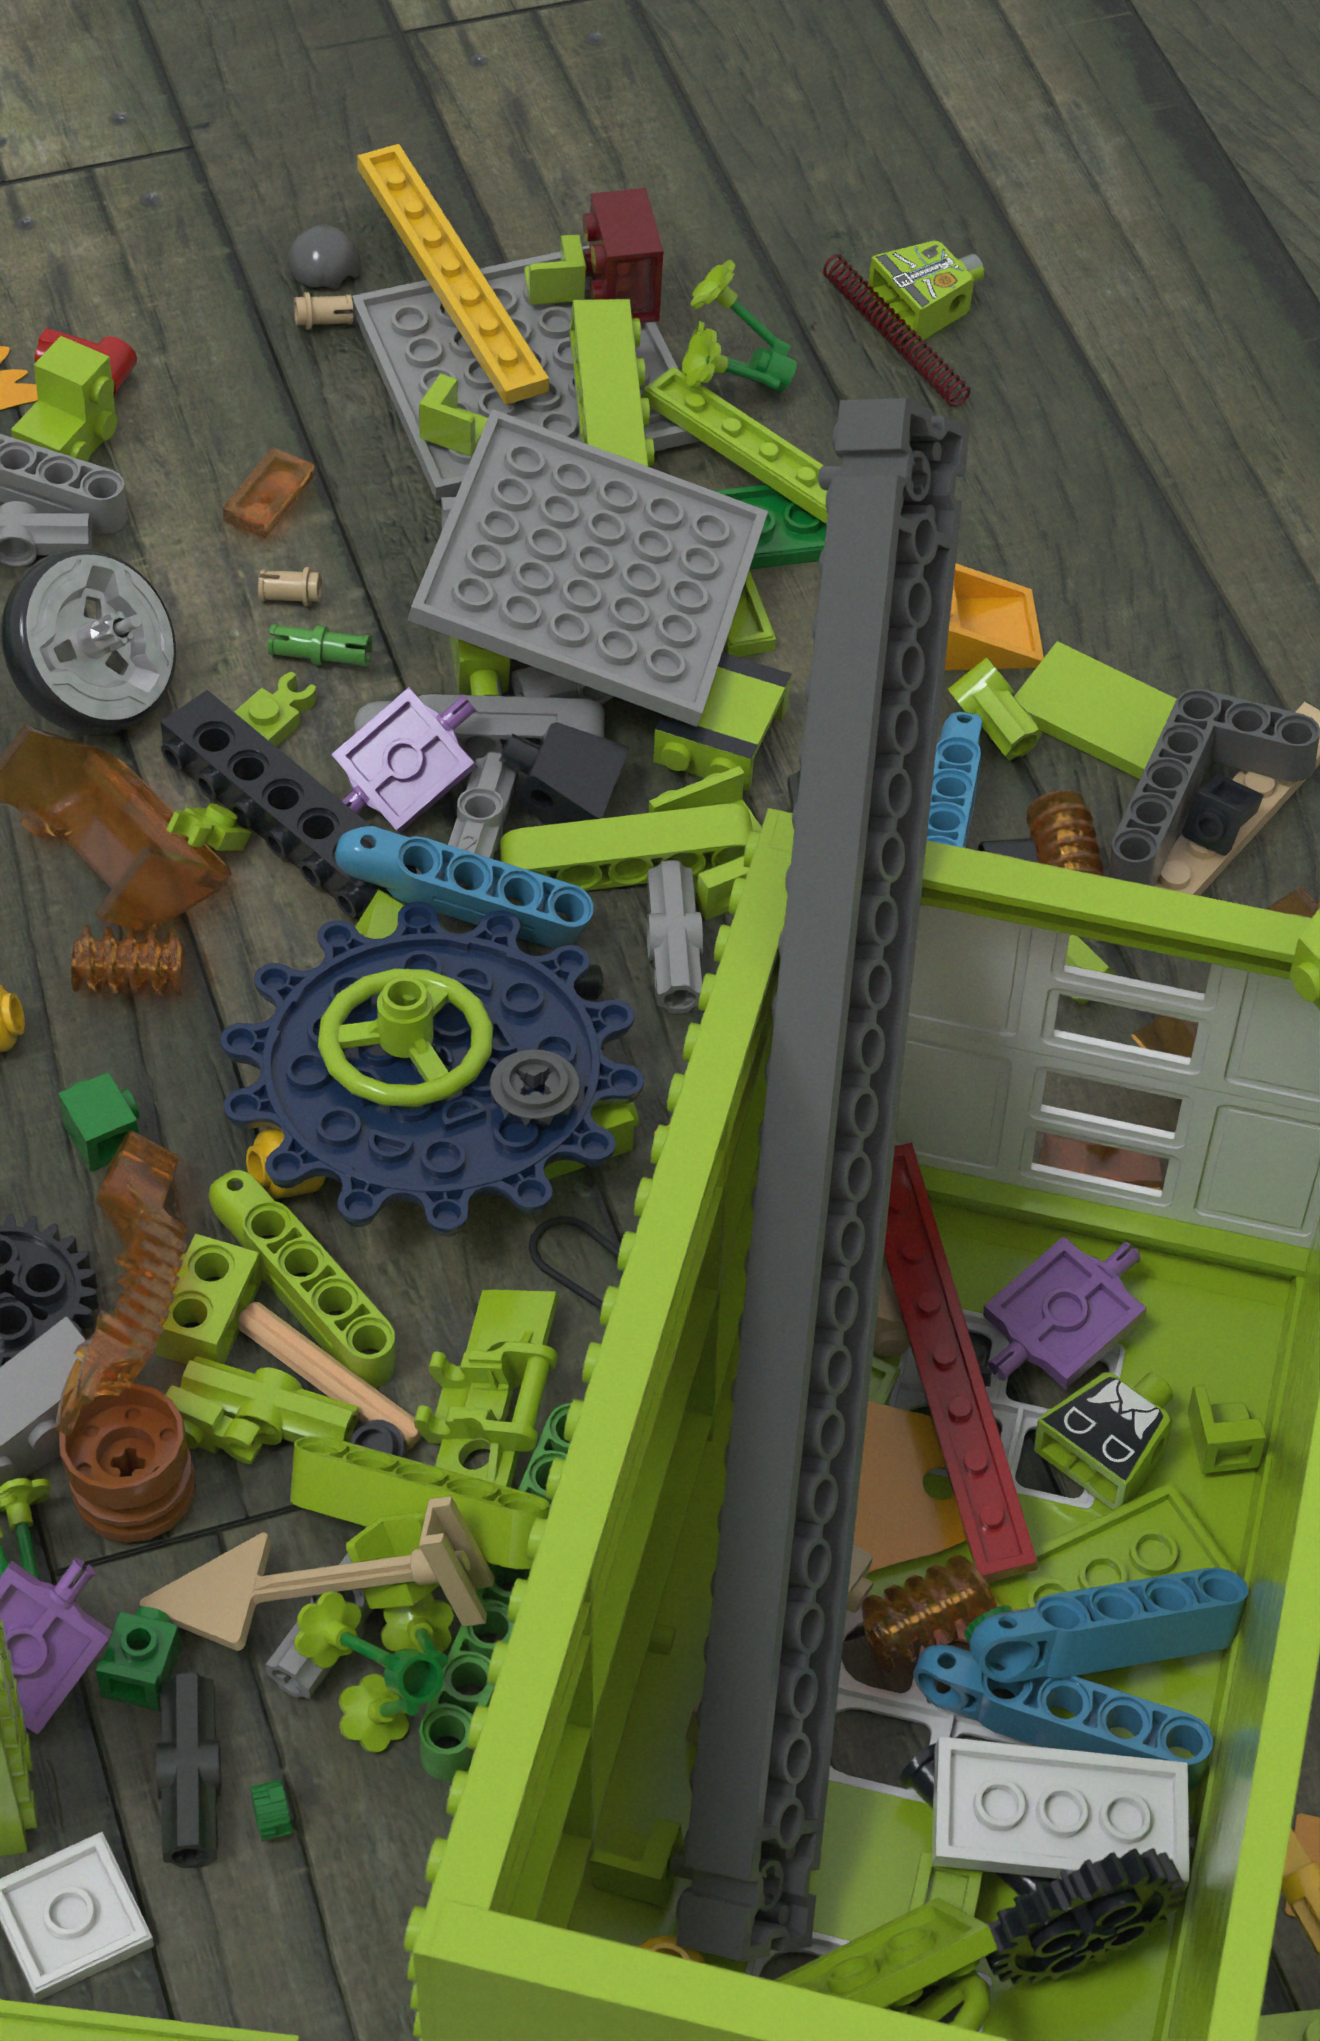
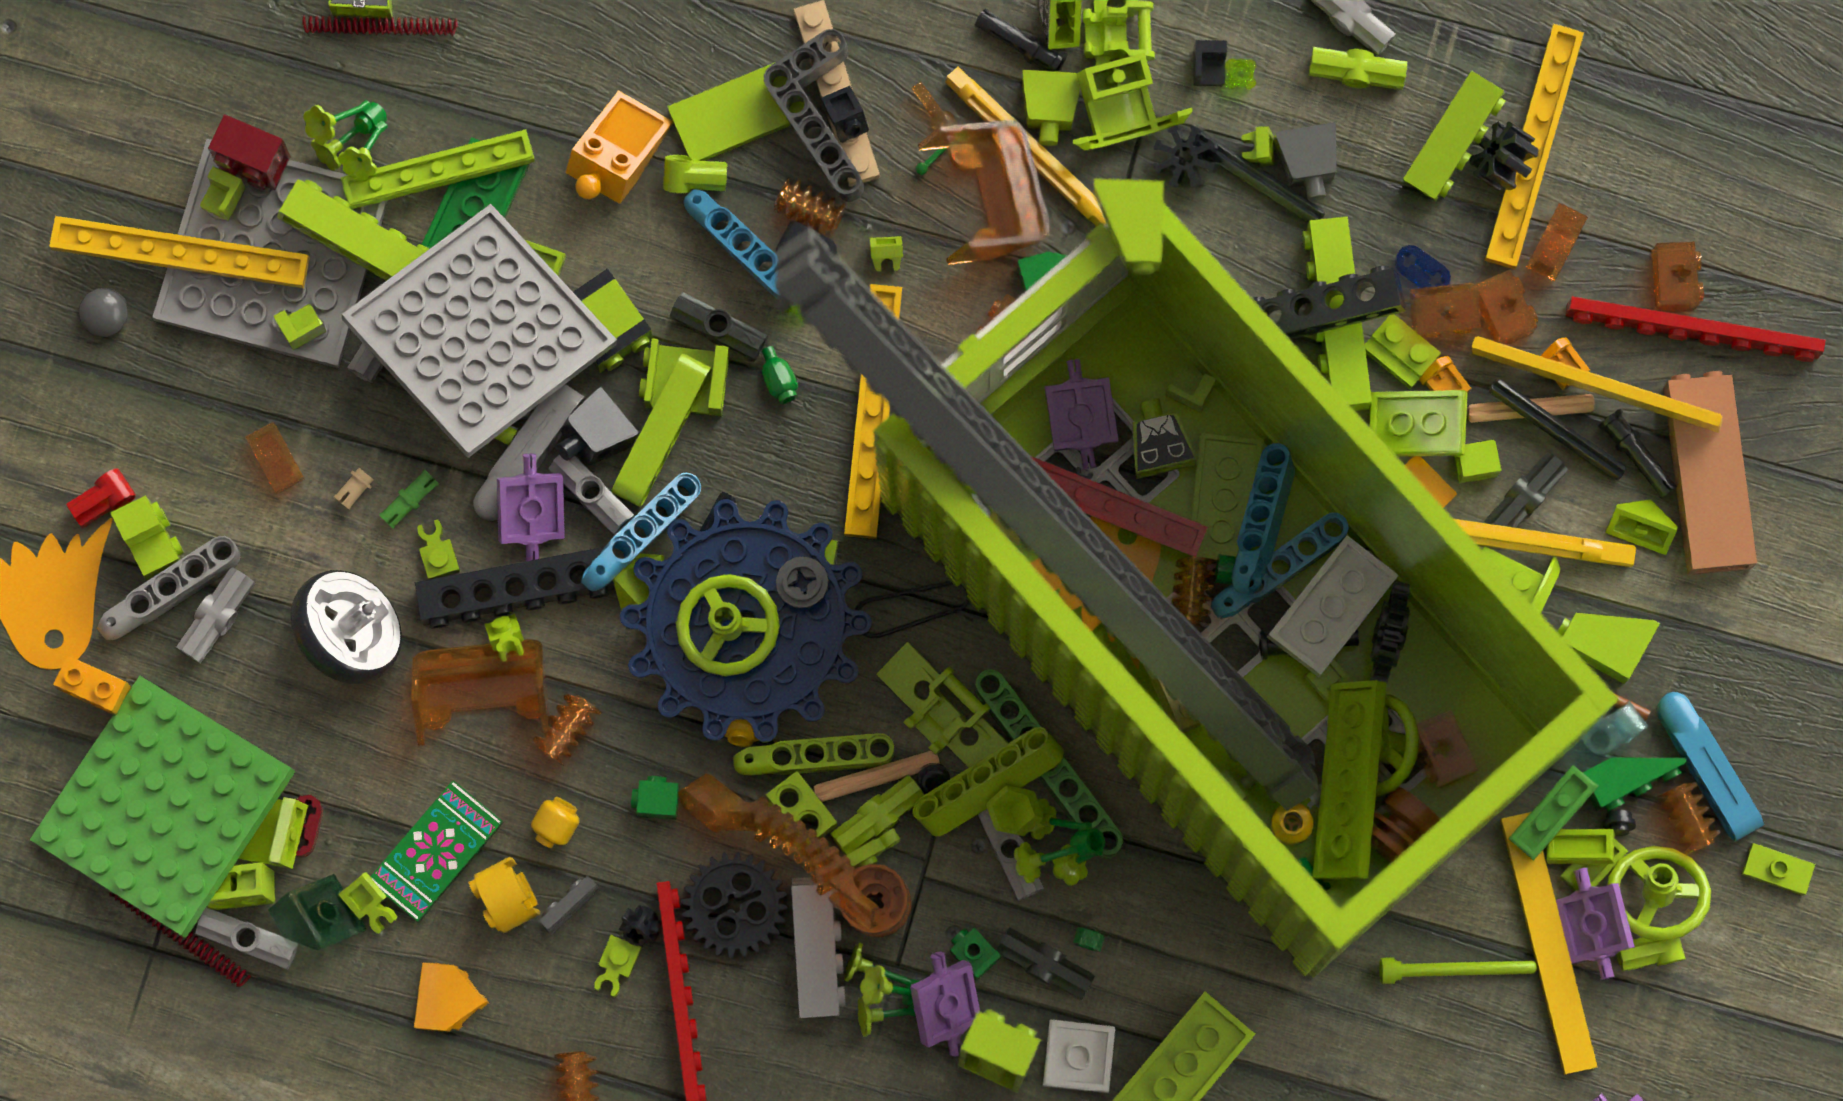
camera: 55 degrees left, 25 degrees up
tan piece [139,1496,495,1651] -> none
tan pin [294,292,353,330] -> none
light grey piece [647,860,703,1014] -> none

